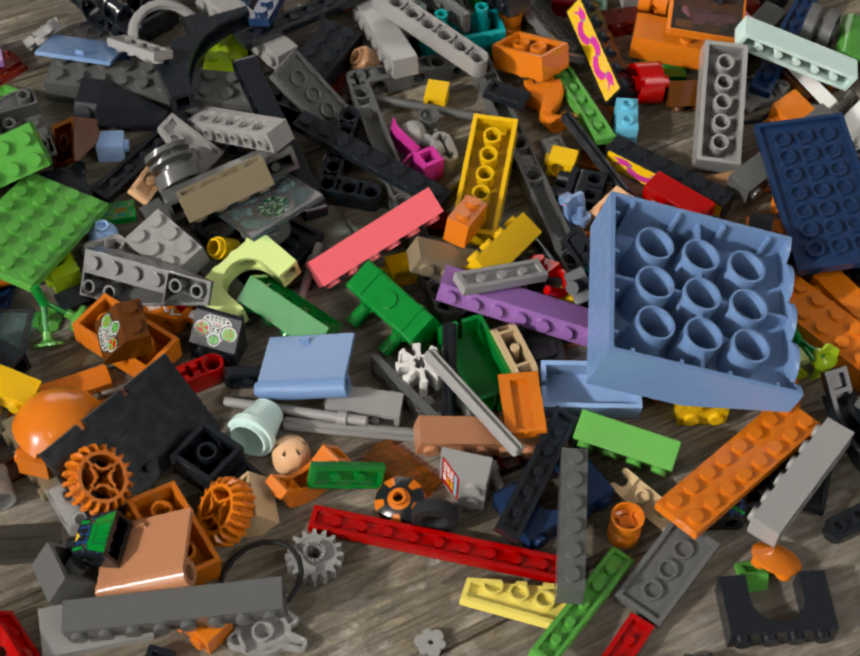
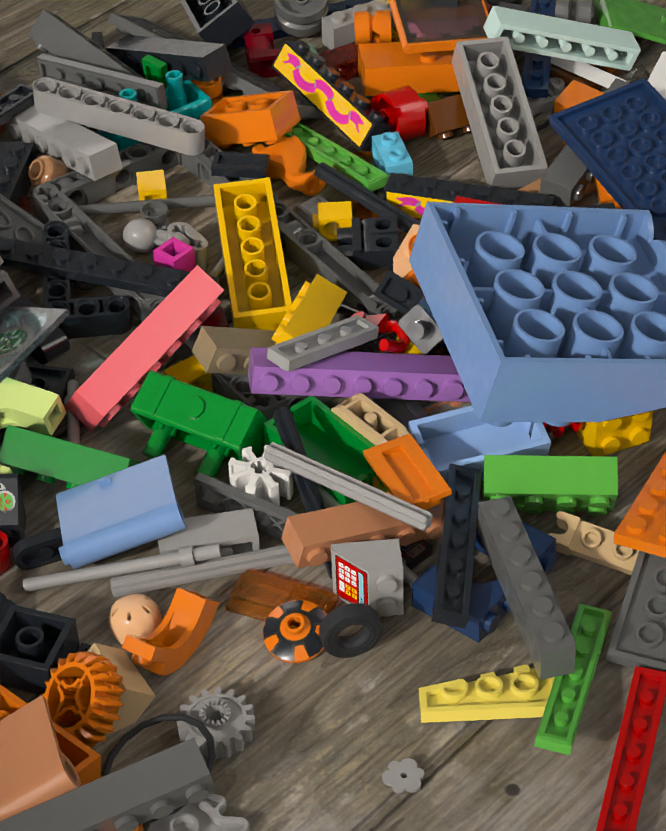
camera: 15 degrees left, 10 degrees down
light aqua piece [227,398,283,457] -> none
green tile [306,461,386,489] -> none
red plate [308,505,556,584] -> none
dark pink piece [390,118,420,167] -> none
orange brick [443,195,488,249] -> none
medium blue hips [558,191,592,230] -> none
orange wheel [607,502,645,549] -> none

